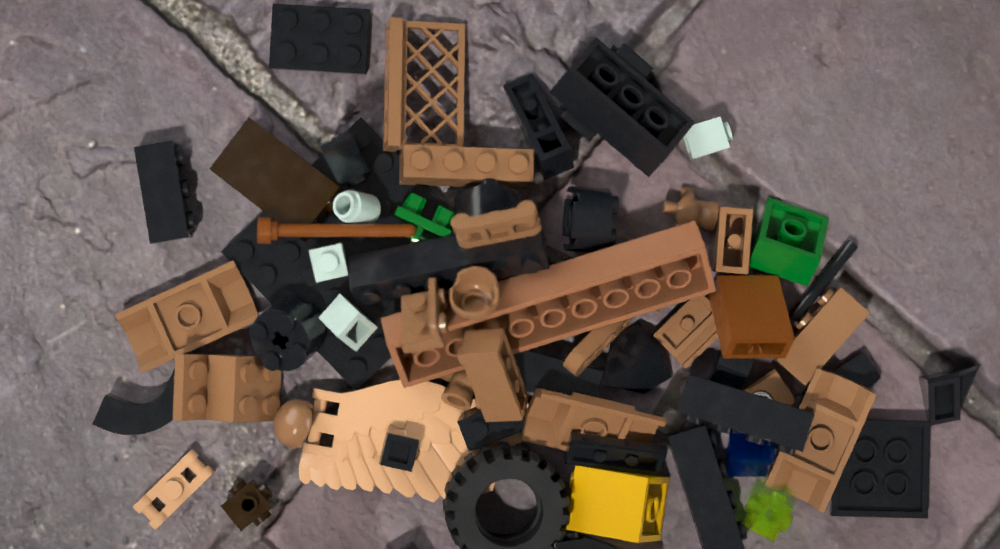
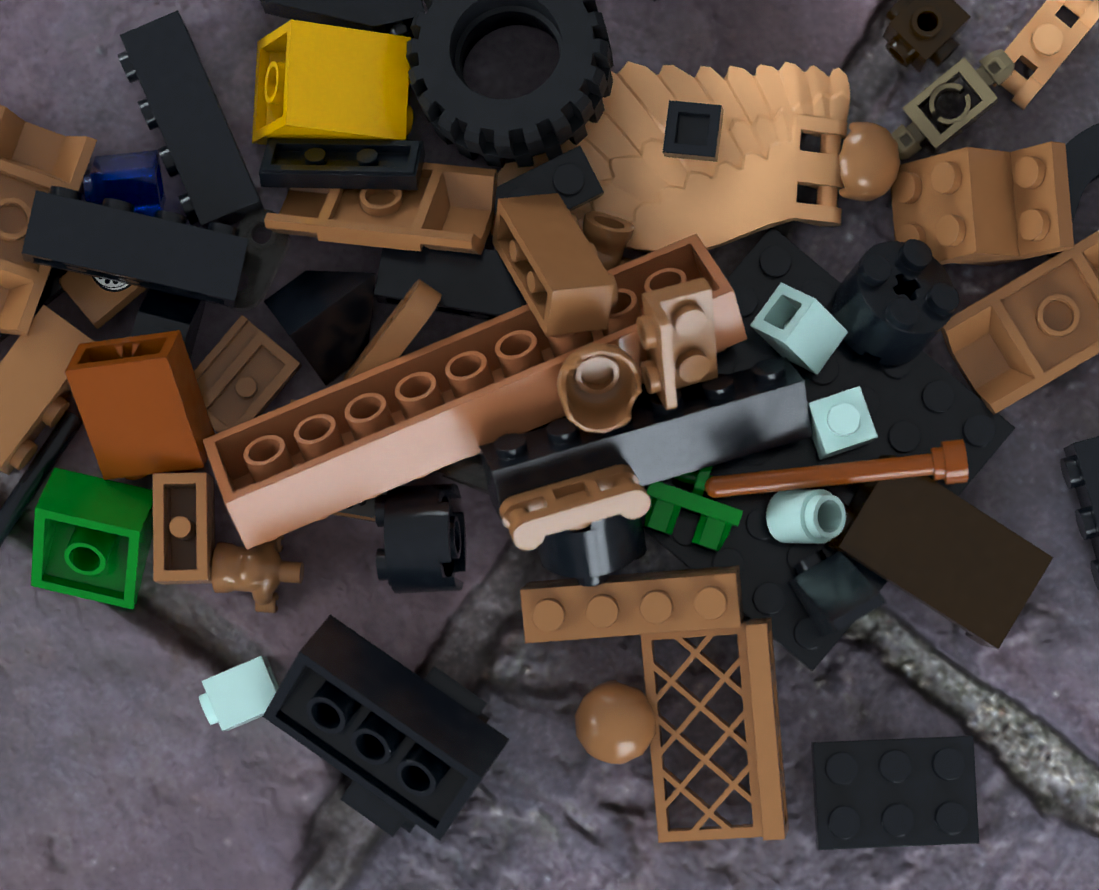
camera: 175 degrees right, 5 degrees down
black slope [503,73,574,180] -> none
clear neon green brick [742,489,793,543] -> none
none -> medium nougat hair [575,680,655,764]
none -> dark tan piece [891,49,1015,161]

